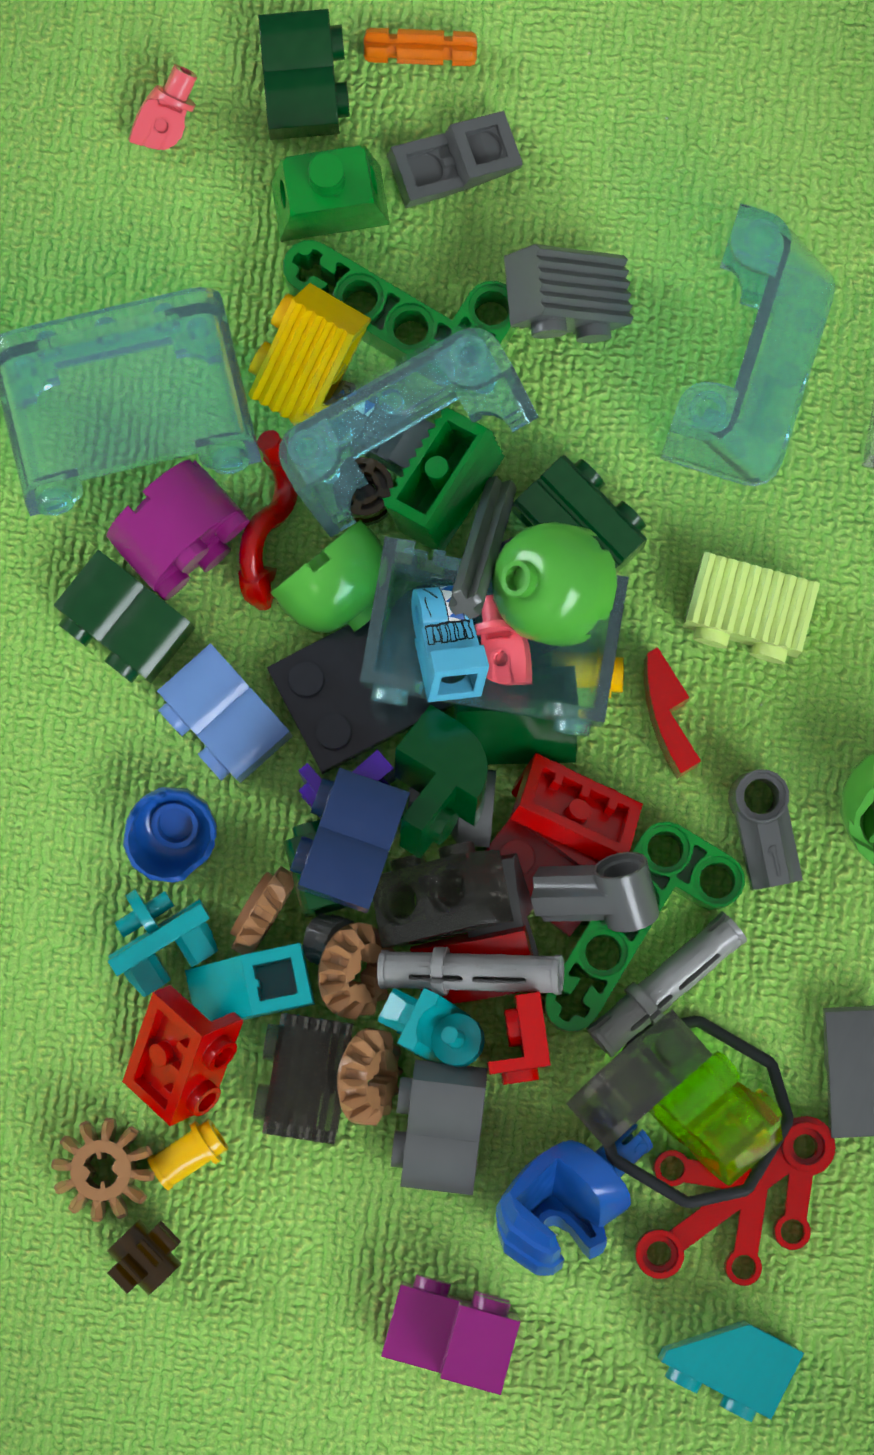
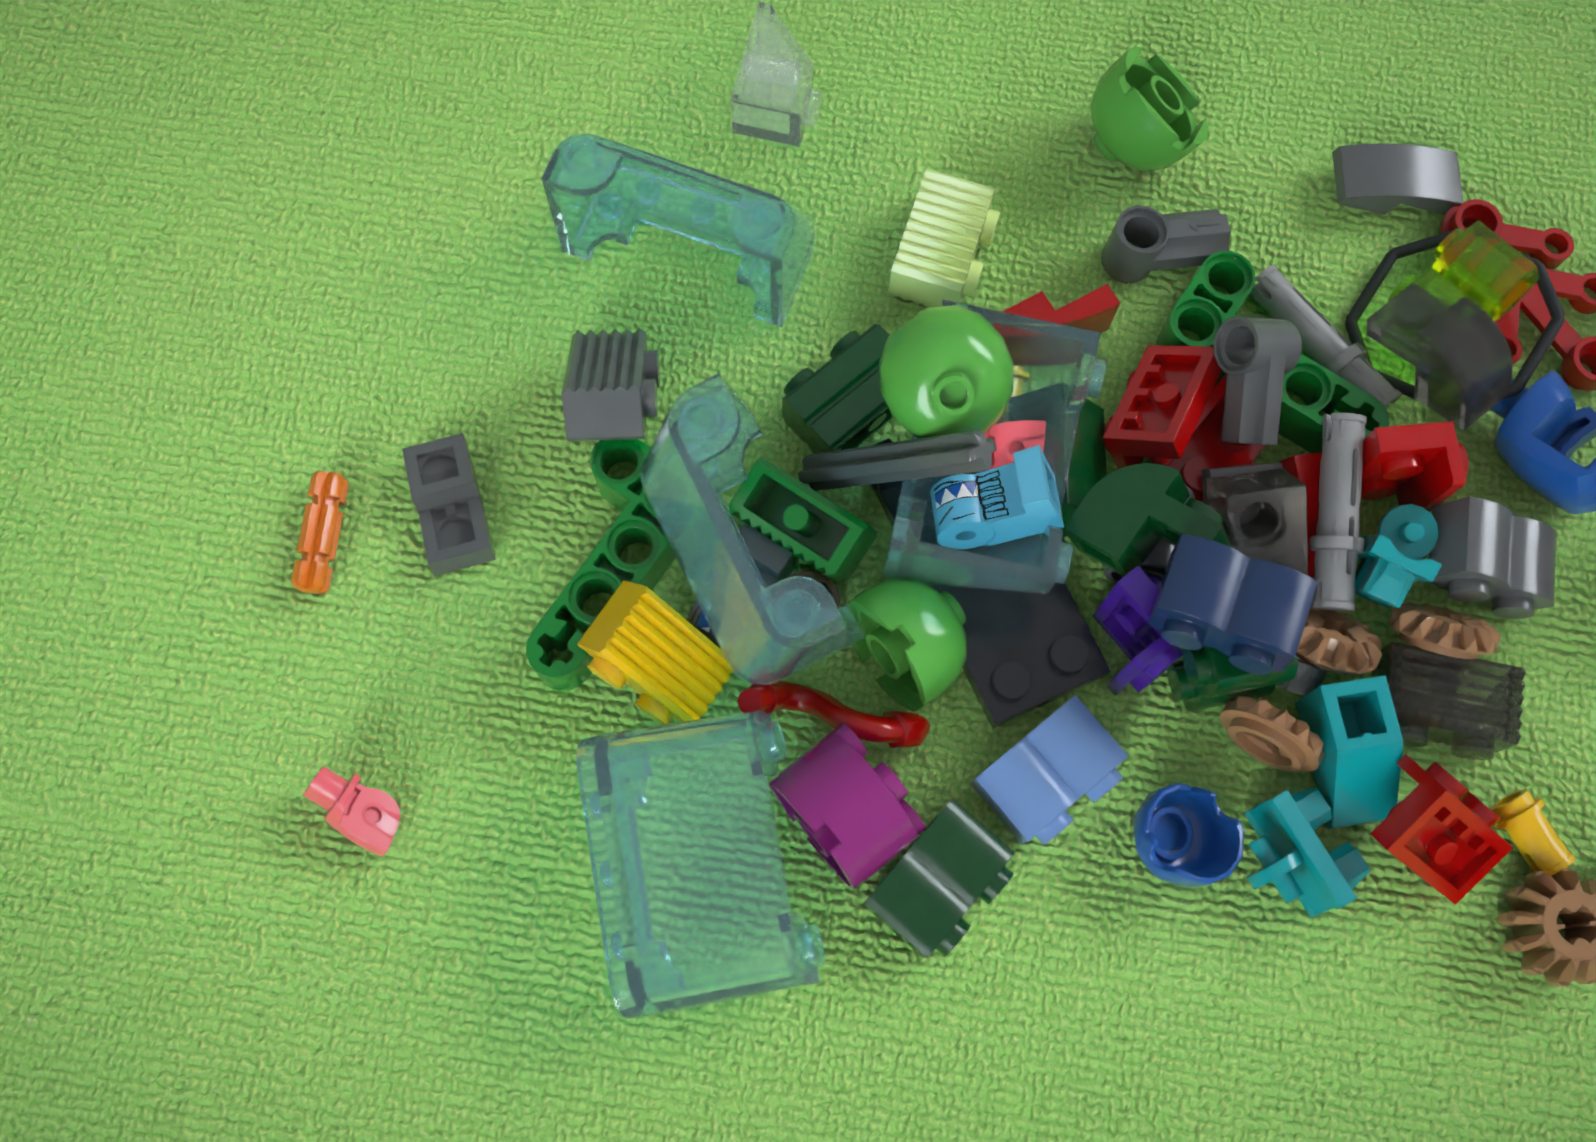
camera: 90 degrees left, 10 degrees down
dark green brick [258,9,350,140] -> none
green torso [271,145,390,242] -> none

